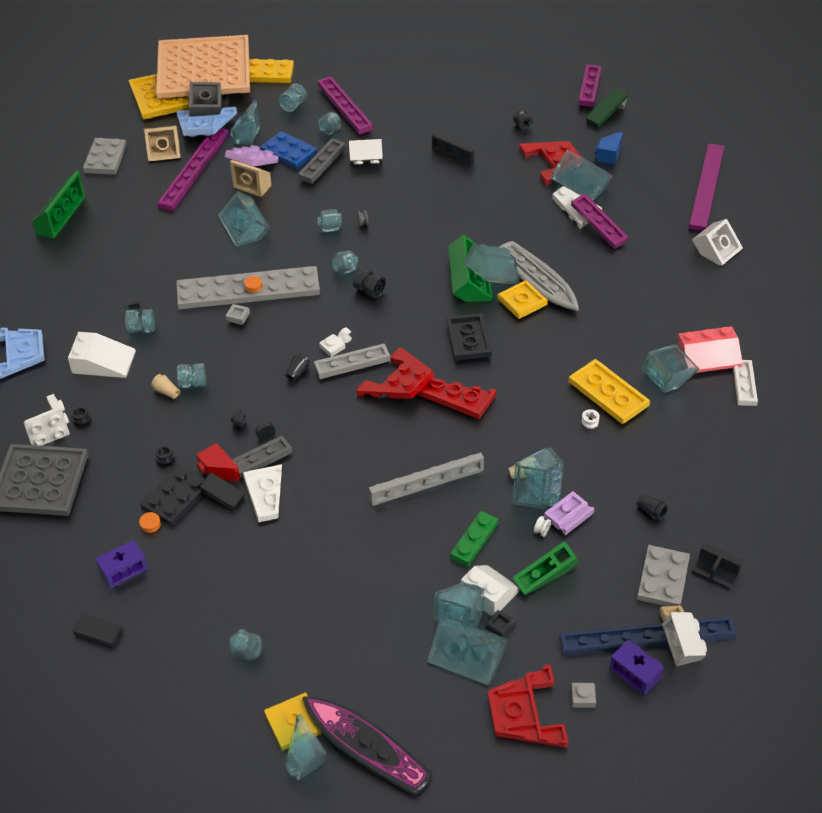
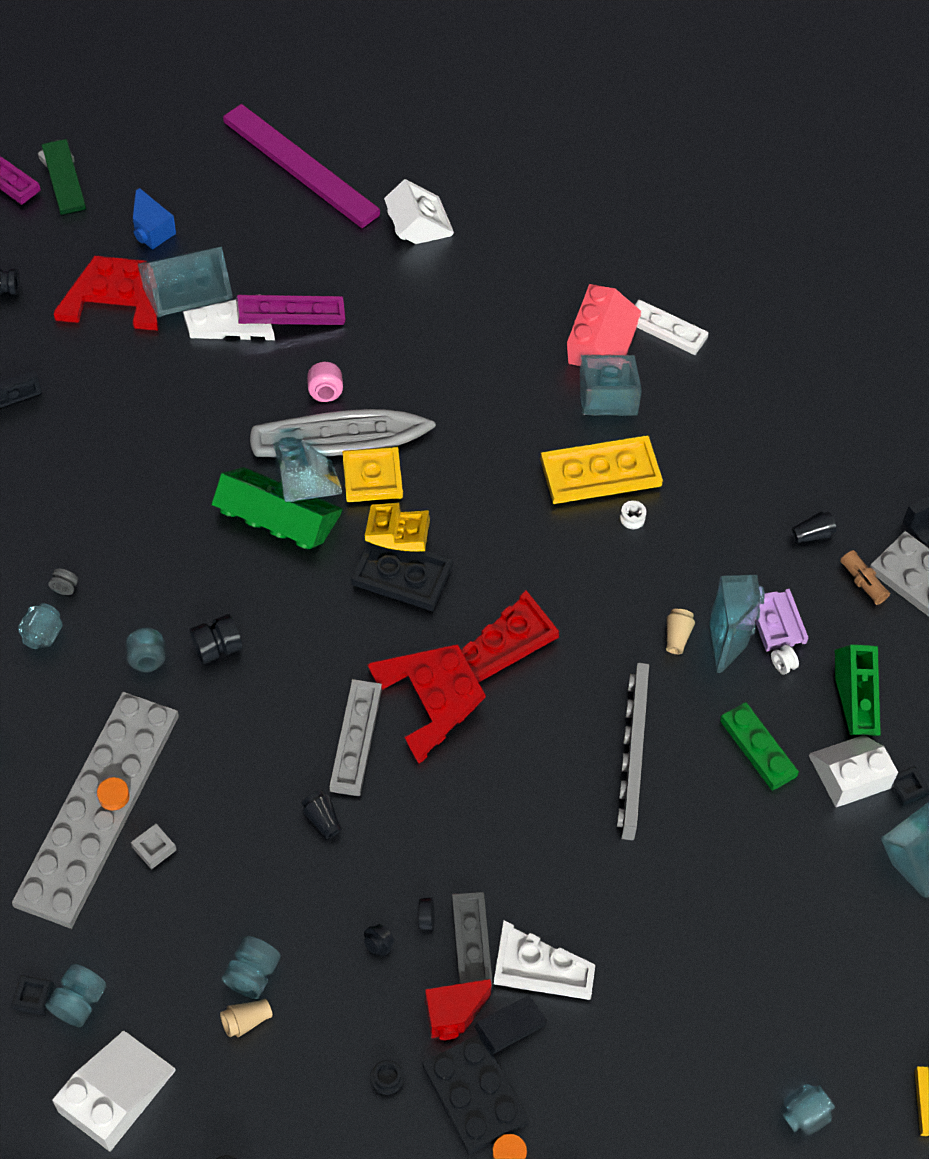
camera: 65 degrees left, 10 degrees up
white plate [319,328,352,357] -> none
clear light blue slope [434,582,484,634] -> none
none -> bright pink head [307,362,343,402]
none -> yellow slope [365,503,430,551]
none -> medium nougat pin [840,550,890,605]

